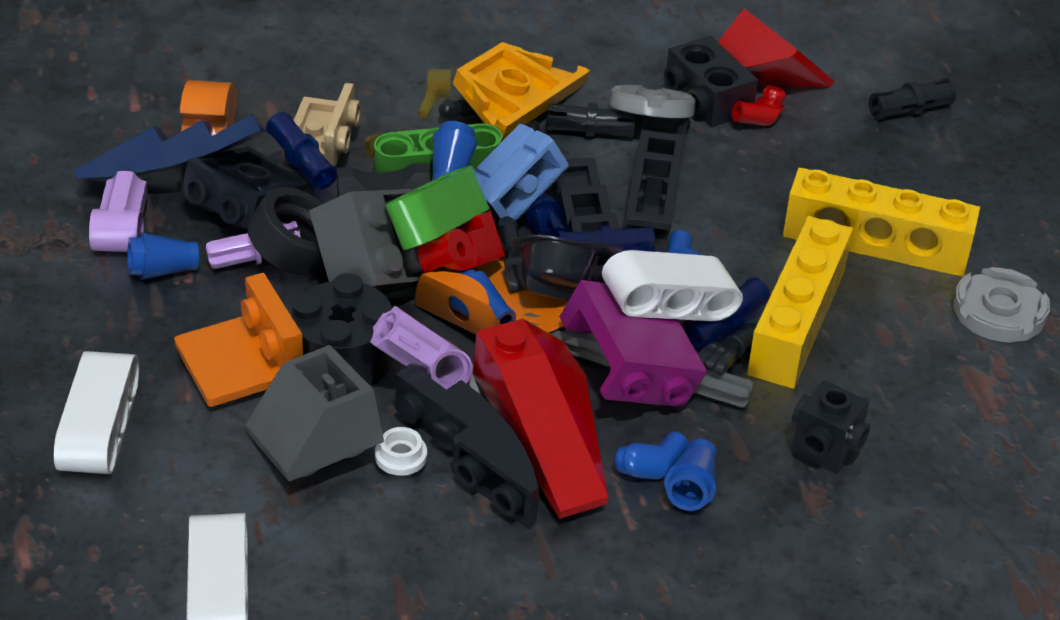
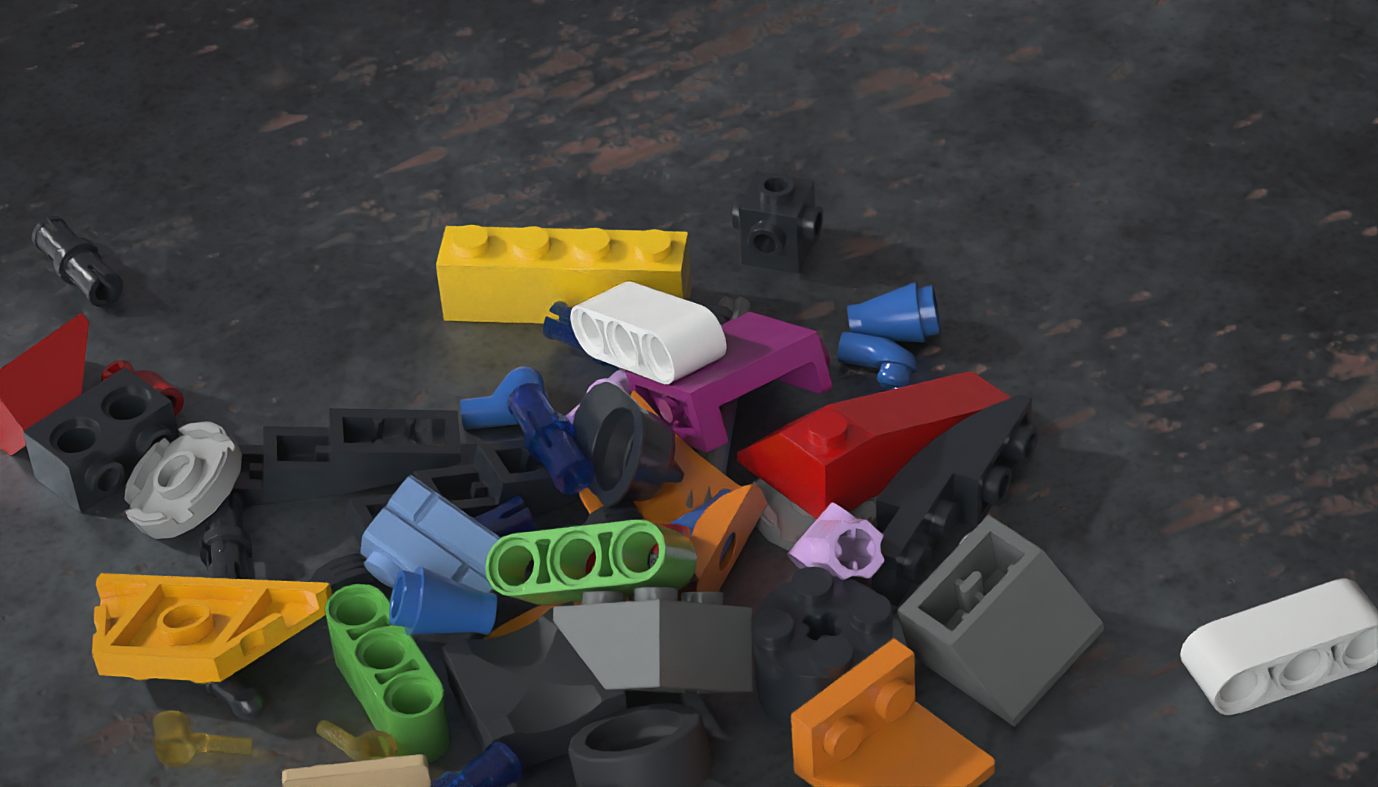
camera: 100 degrees left, 0 degrees up
yellow brick [783,167,980,277] -> none
light grey tile [953,267,1050,343] -> none

